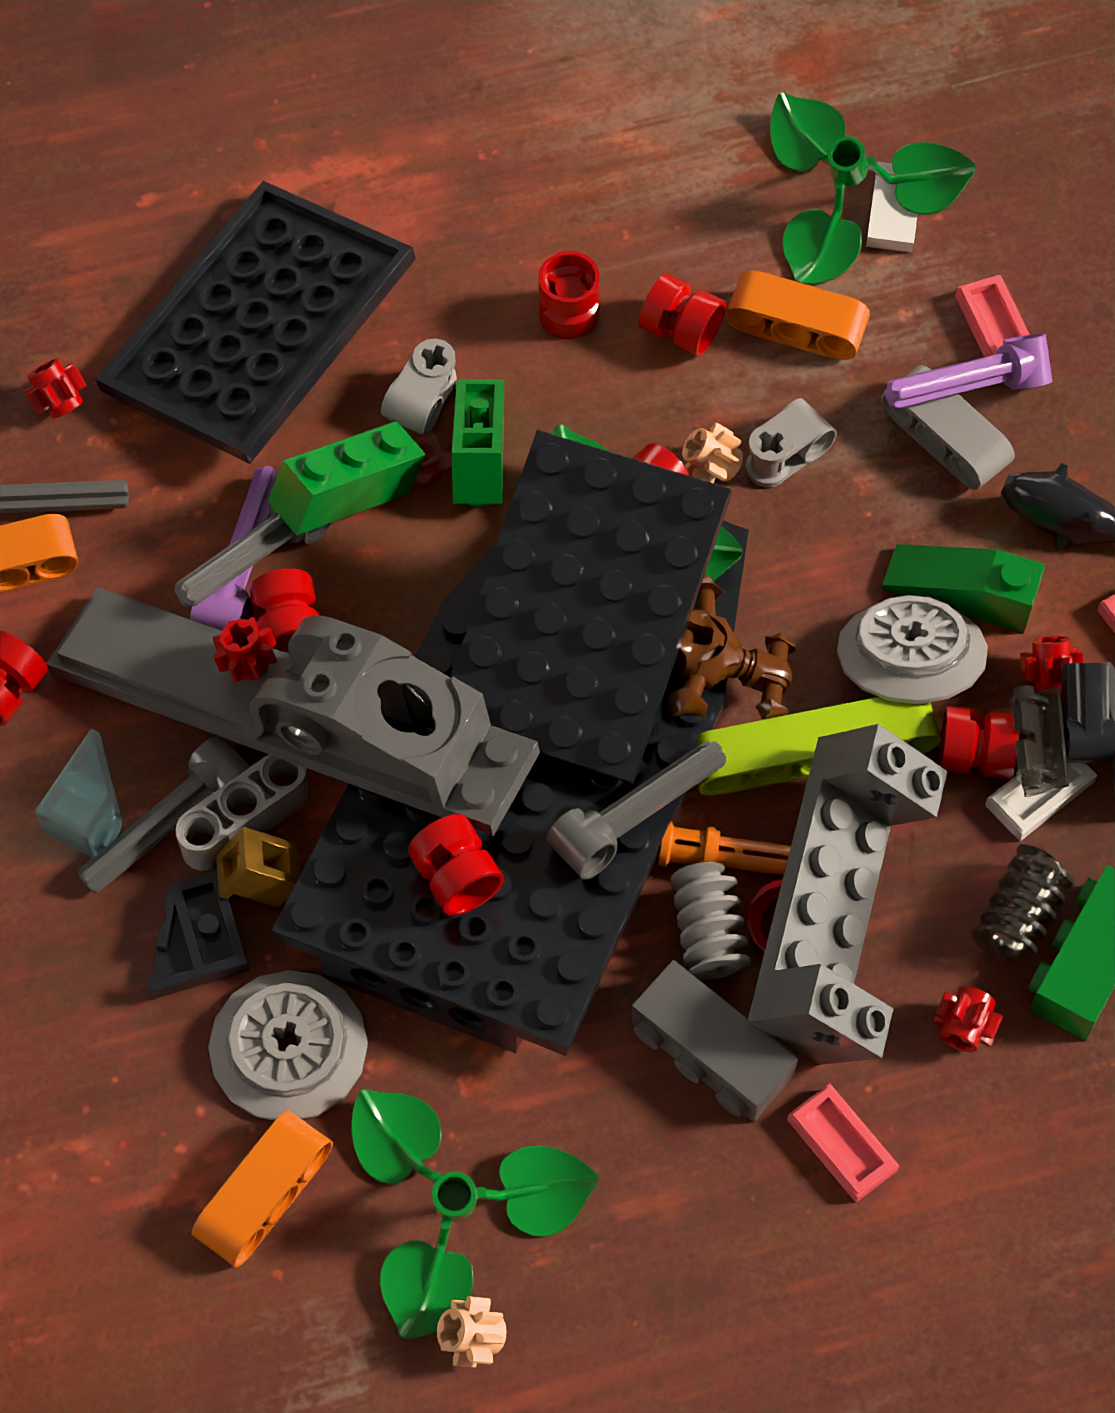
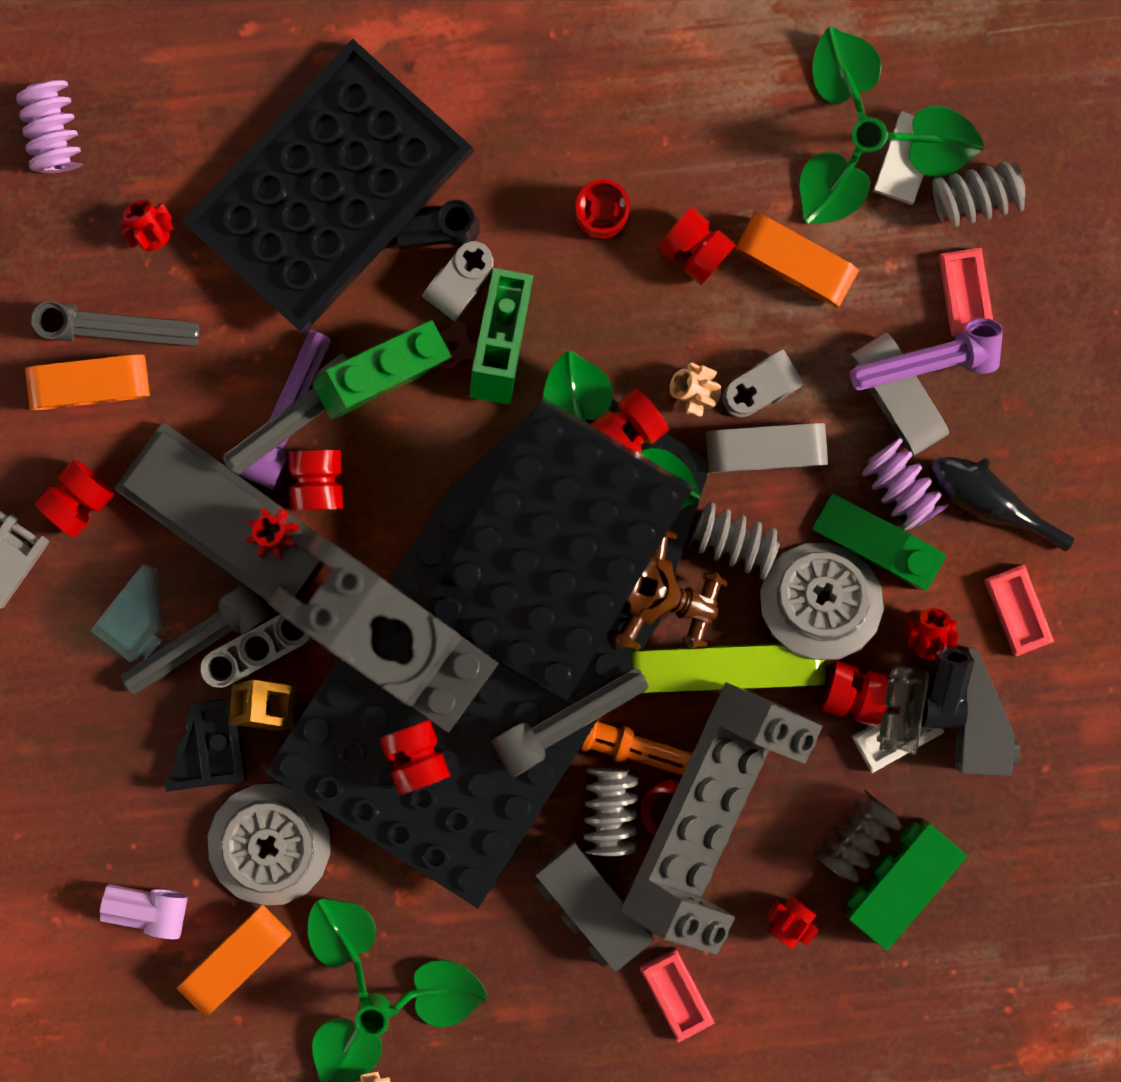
camera: 10 degrees right, 25 degrees up
none -> lavender piece [100,884,188,939]
none -> black piece [396,199,480,249]
none -> light grey piece [687,502,780,580]
none -> light grey beam [706,423,828,473]
none -> lavender piece [862,437,949,531]
none -> light grey piece [932,160,1026,228]

